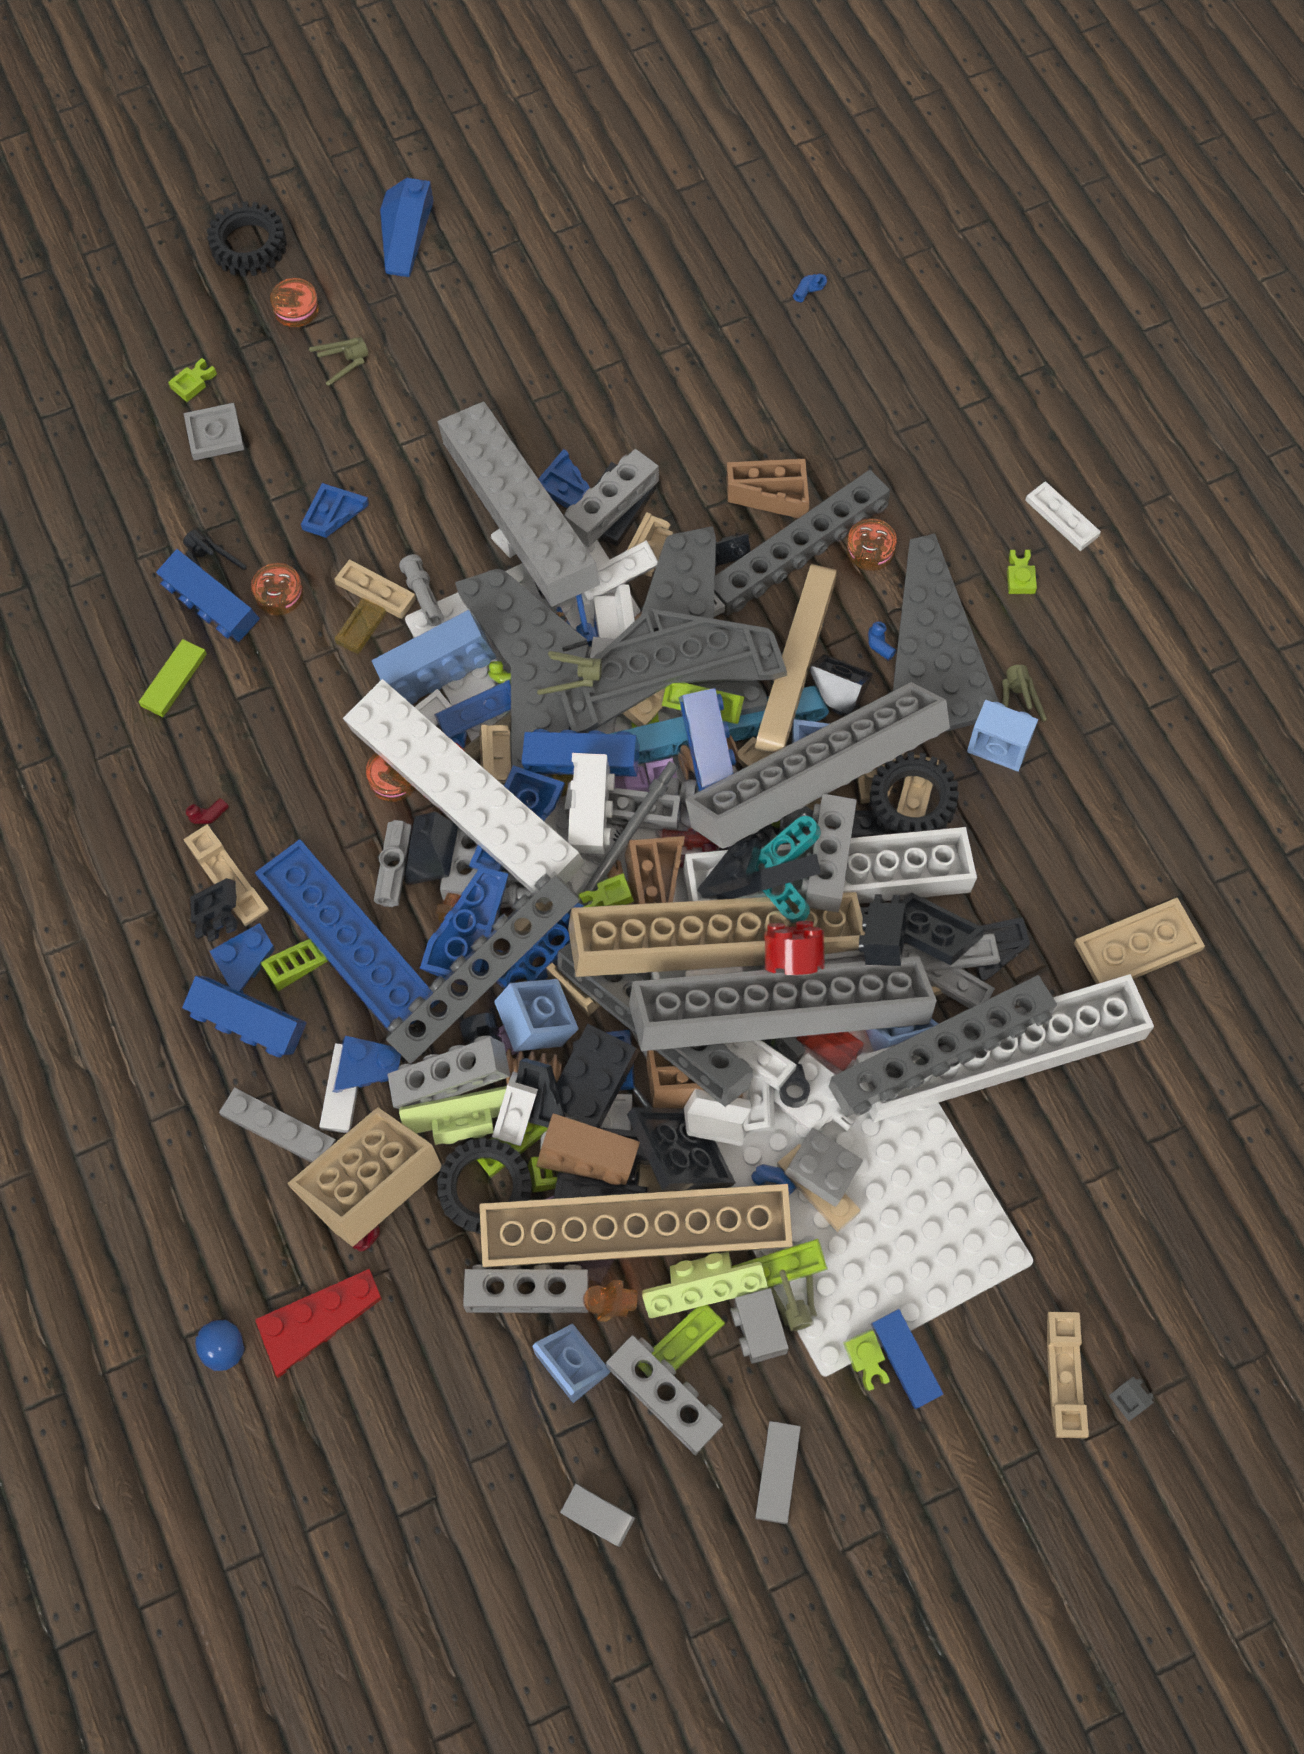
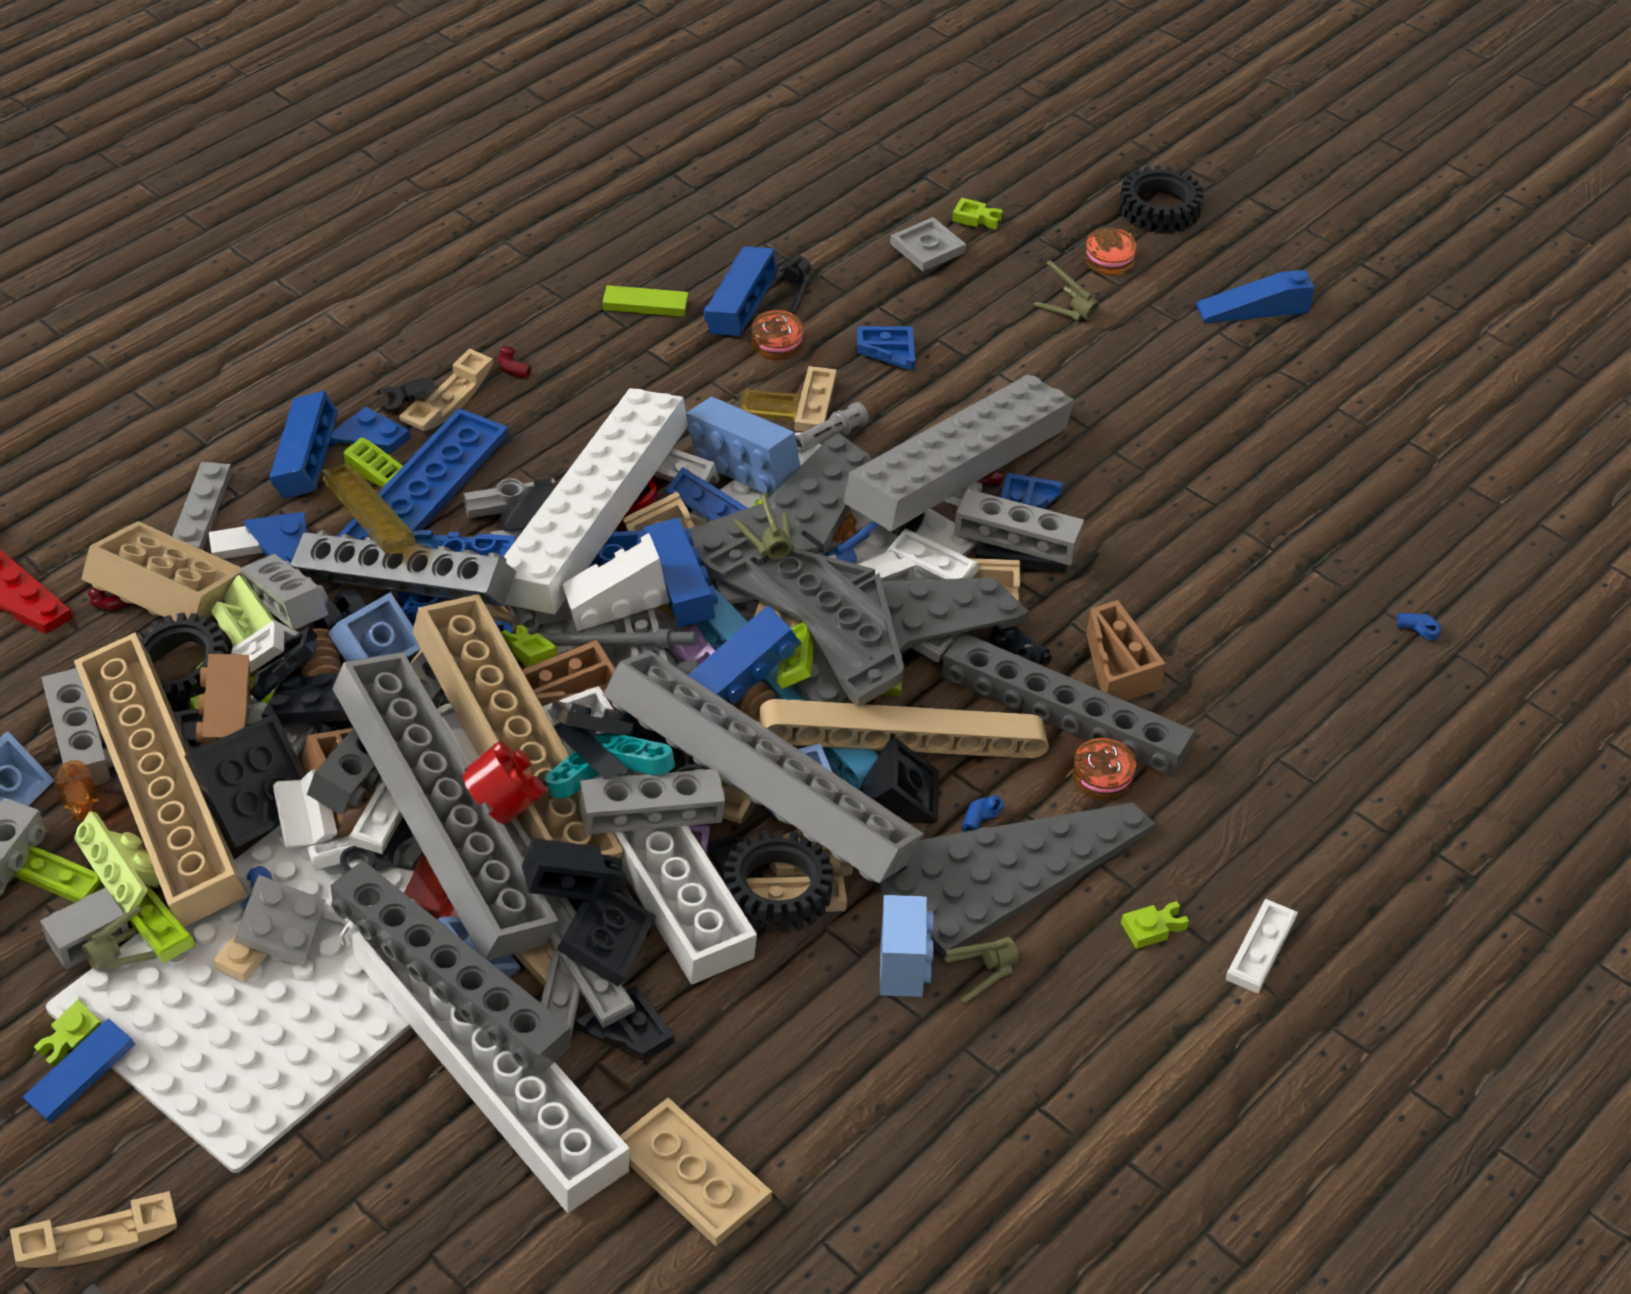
camera: 65 degrees right, 20 degrees down
none -> clear yellow plate [321,463,416,554]

